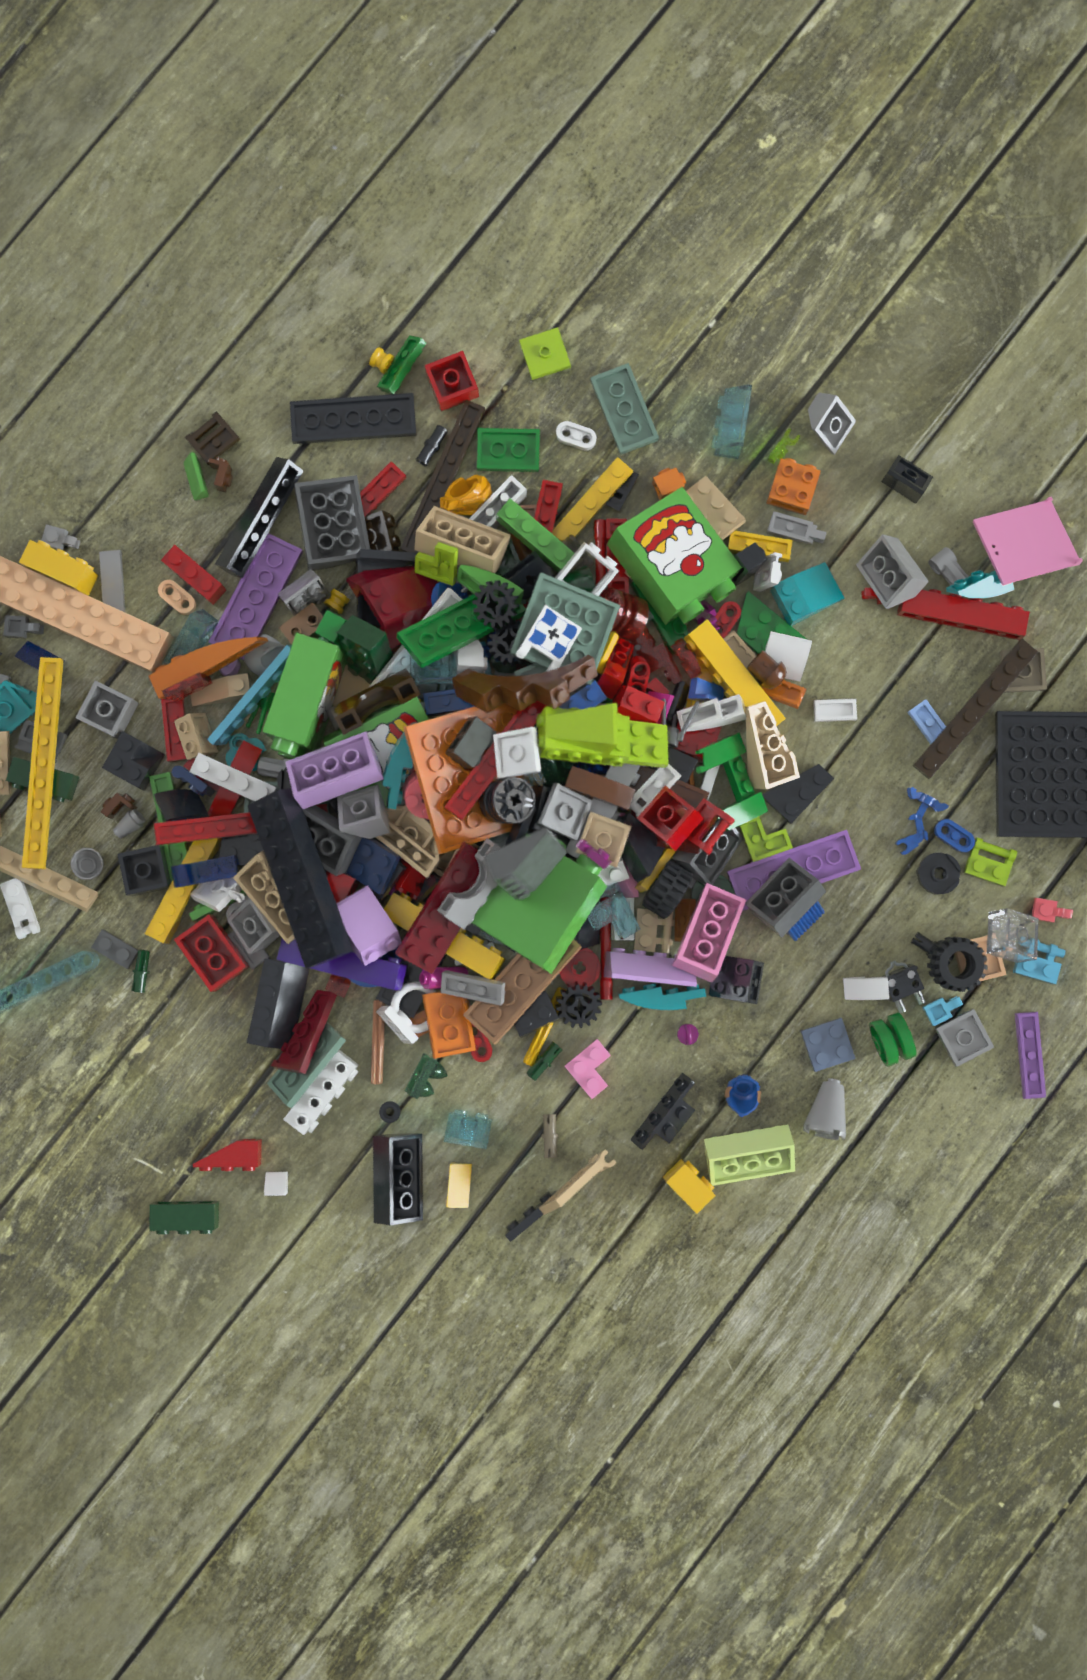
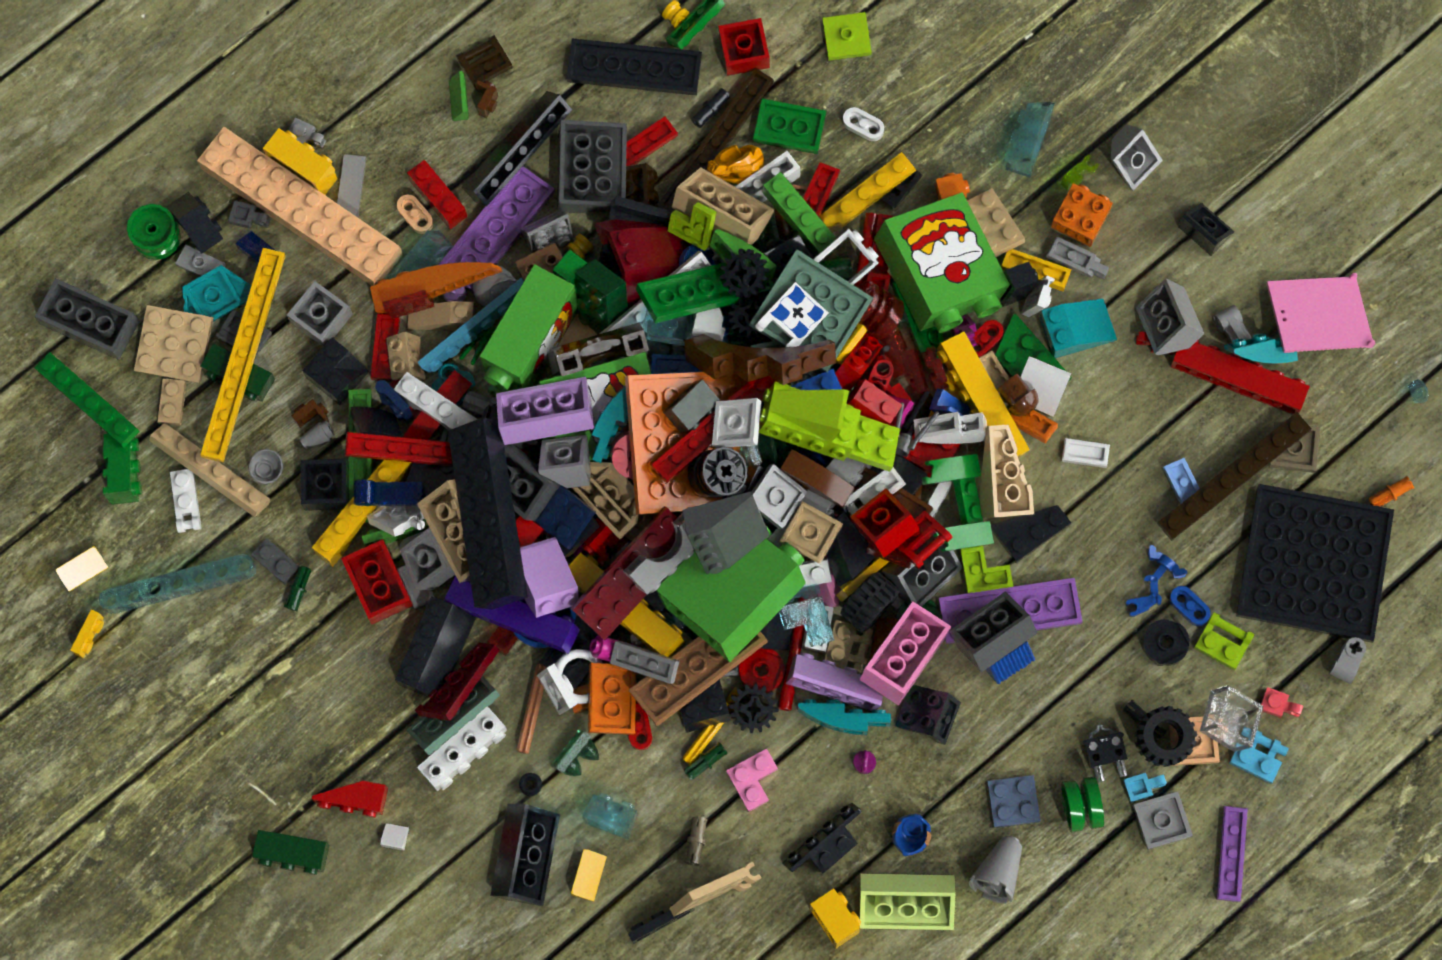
camera: 15 degrees right, 10 degrees down
magenta plate [576,838,612,869] -> none
sand green plate [590,363,659,455] -> none
white slope [843,976,889,1000] -> none

